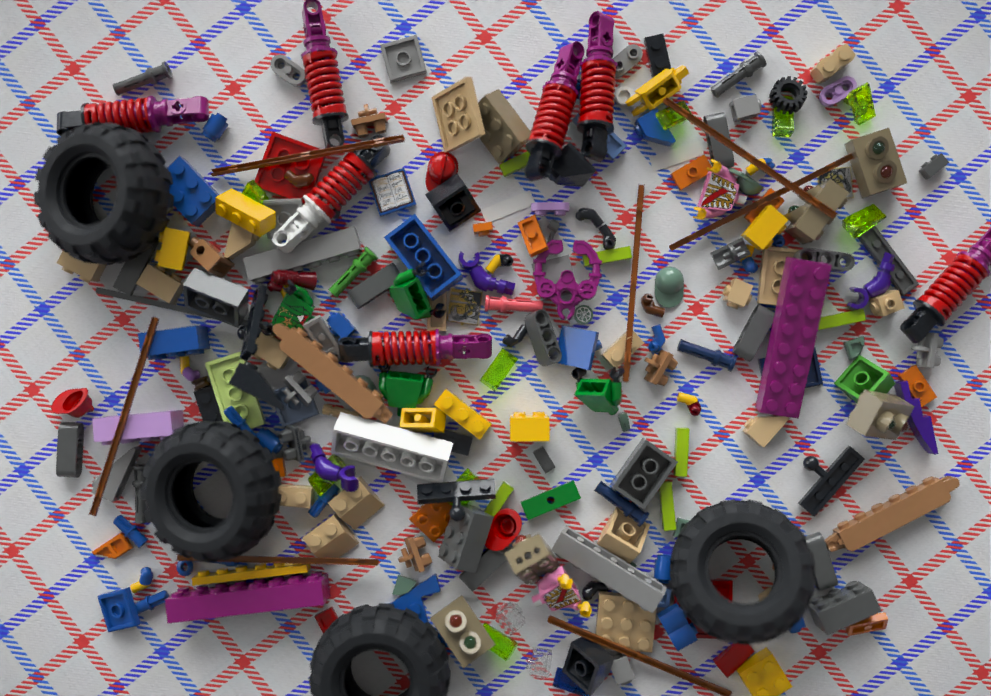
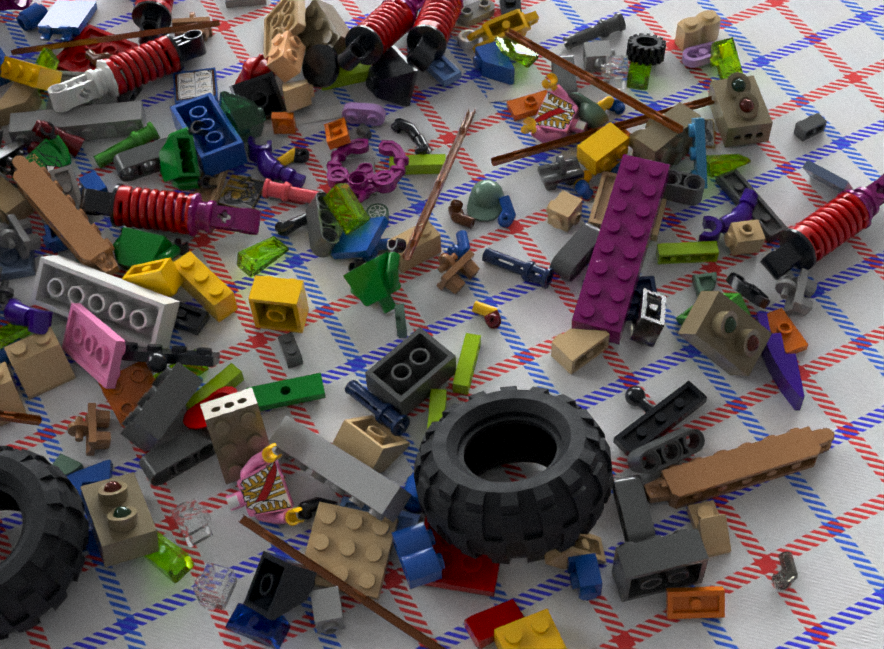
camera: 10 degrees right, 35 degrees down
none -> tile [37,0,97,41]
none -> bright pink plate [62,303,126,389]
none -> clear green slope [219,91,266,143]
none -> light nougat brick [267,30,306,83]
none -> tan slope [281,79,315,113]
none -> black tile [302,44,340,88]
none -> clear neon green slope [323,183,370,235]
none -> blue arm [498,195,516,228]
none -> clear brick [601,55,628,89]
none -> dark grey beam [627,428,705,474]
none -> clear smoke slope [630,288,667,347]
none -> tan slope [686,500,731,557]
none -> dark azure plate [688,117,708,189]
none -> black tile [726,272,771,309]
none -> clear smoke arm [772,551,798,590]
none -> sand blue tile [802,160,854,192]

